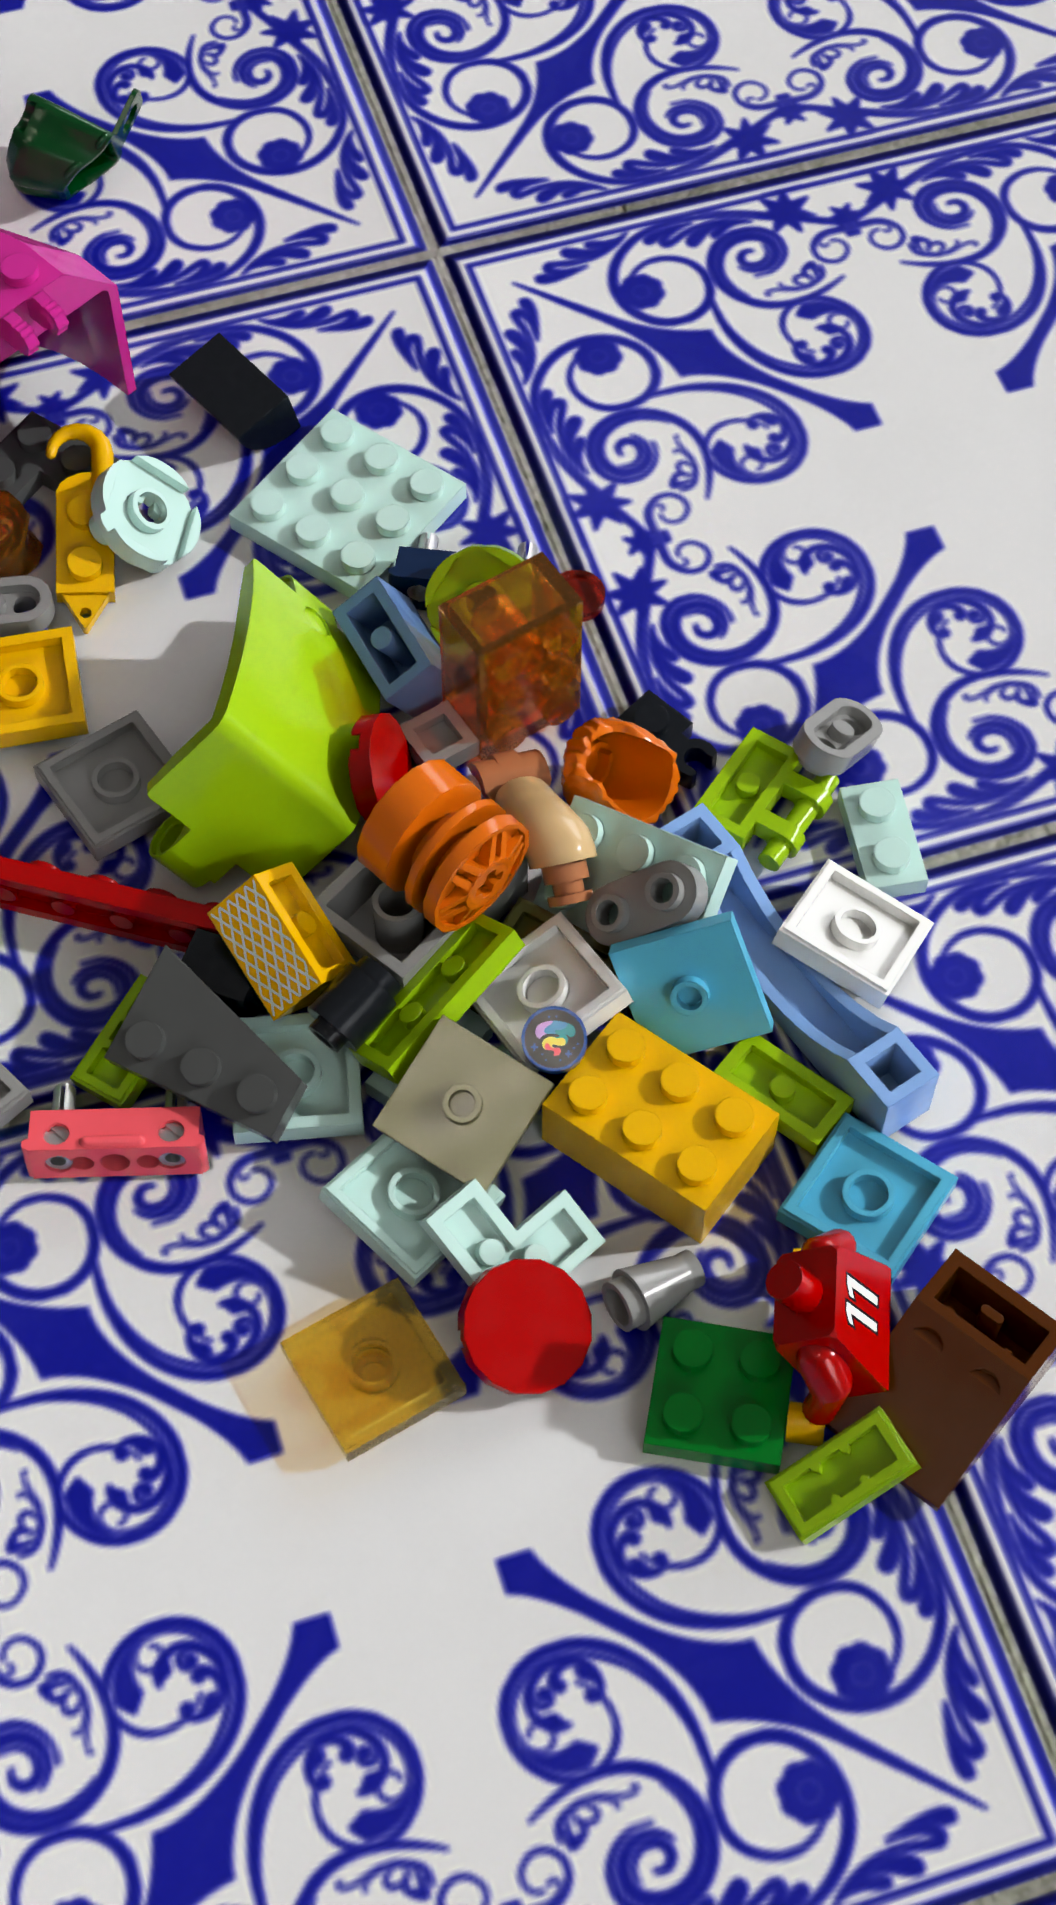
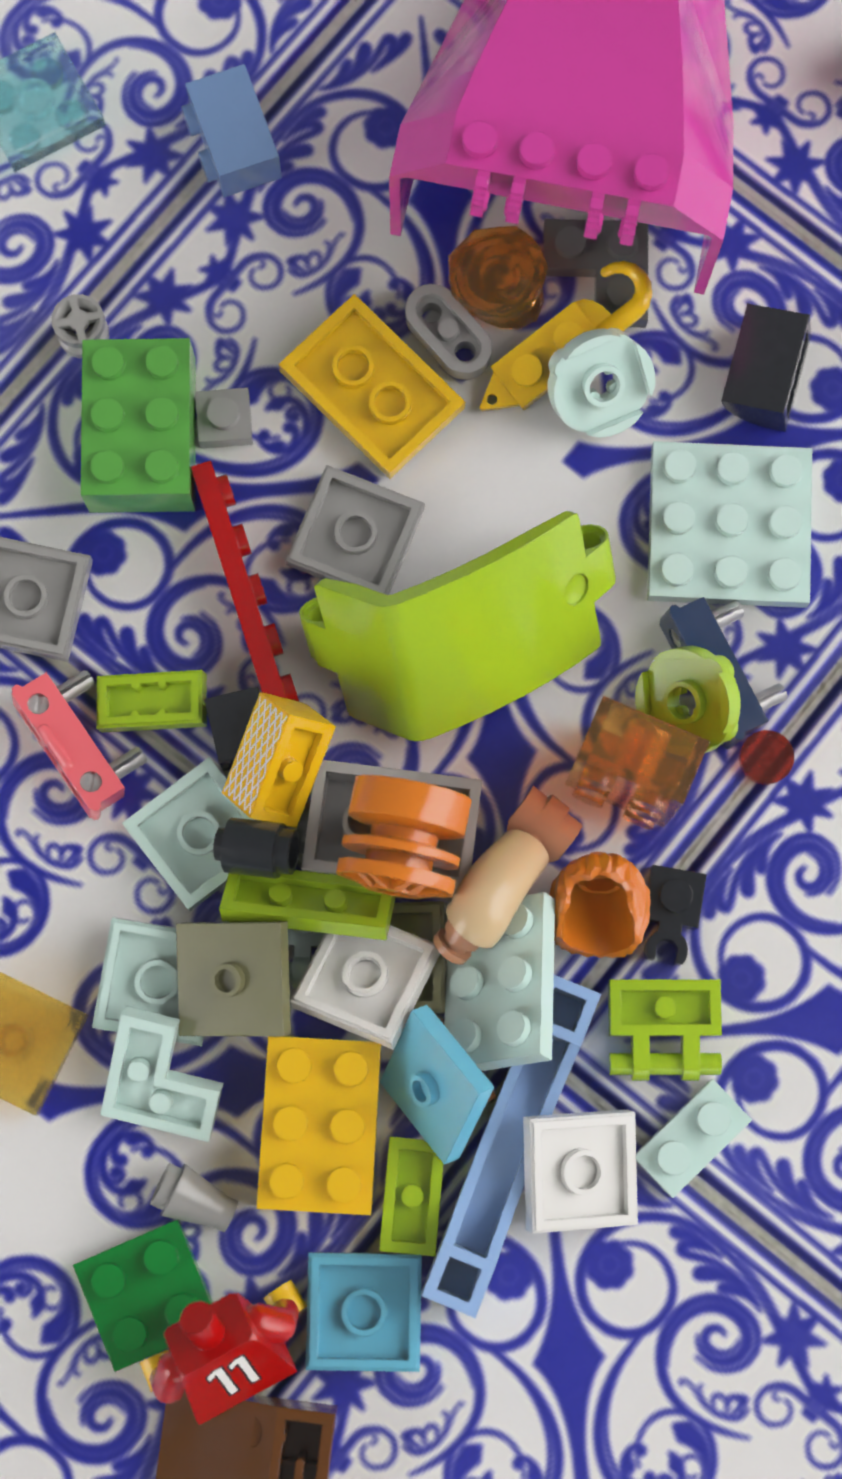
camera: 55 degrees right, 20 degrees up
dark grey wing [104,944,308,1144] -> none
medium blue brick [332,576,463,718] -> none
red tile [348,713,413,821] -> none
light grey plate [400,700,480,768] -> none
red tile [458,1259,592,1395] -> none
tile [521,1006,587,1074] -> none
light grey plate [585,860,708,946] -> none
lime plate [764,1406,921,1545] -> none
light grey plate [793,698,883,776] -> none

